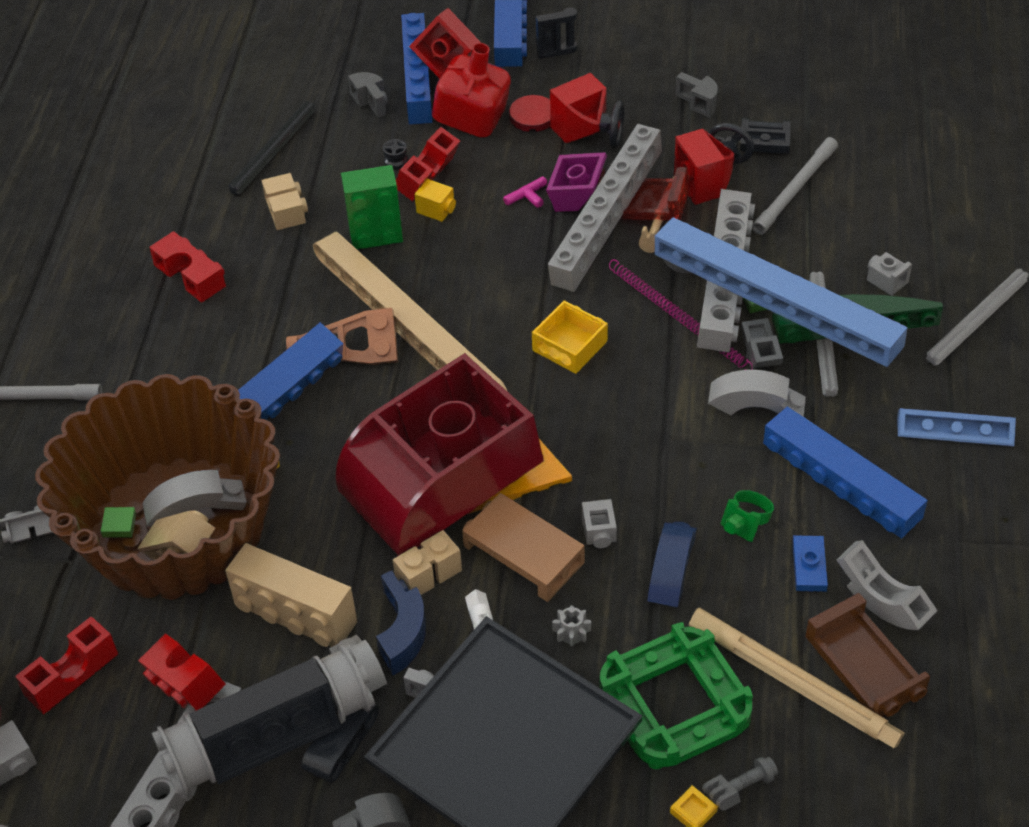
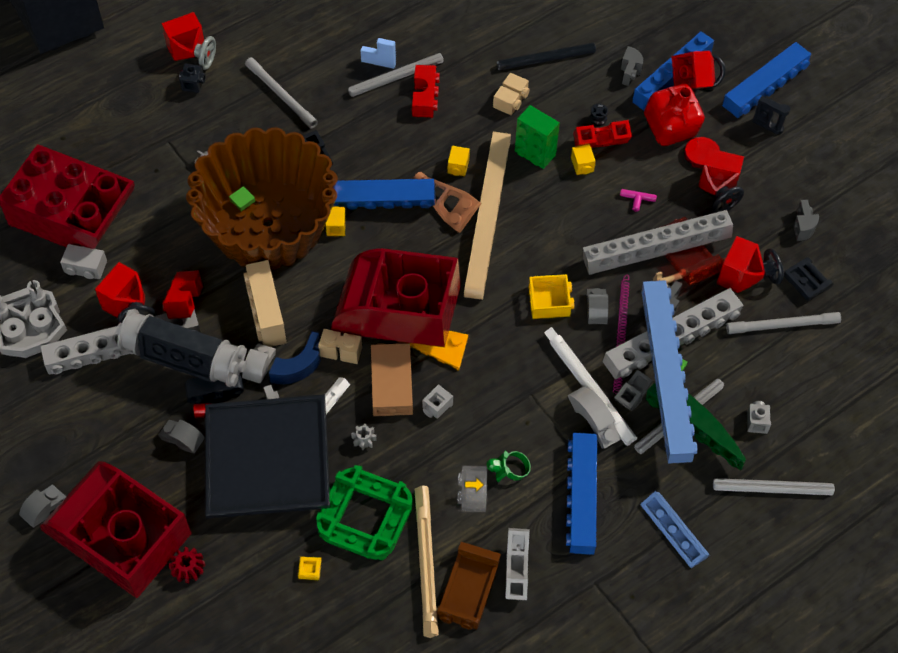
camera: 45 degrees right, 10 degrees up
red arch [15,617,118,715] -> none
tan brick [138,510,215,560] -> none
light grey arch [143,470,247,527] -> none
magenta slope [546,152,607,212] -> none
dark blue arch [647,522,697,607] -> none
dark grey hinge [702,757,778,810] -> none
blue plate [792,535,828,592] -> none
none -> red piece [95,262,157,323]
none -> red hinge [194,402,212,418]
none -> light grey axle [348,53,443,97]
none -> light blue tile [361,38,396,69]
none -> yellow brick [448,146,470,176]
none -> clear brick [457,466,487,512]
none -> white piece [544,327,637,446]
none -> dark grey brick [586,288,608,324]

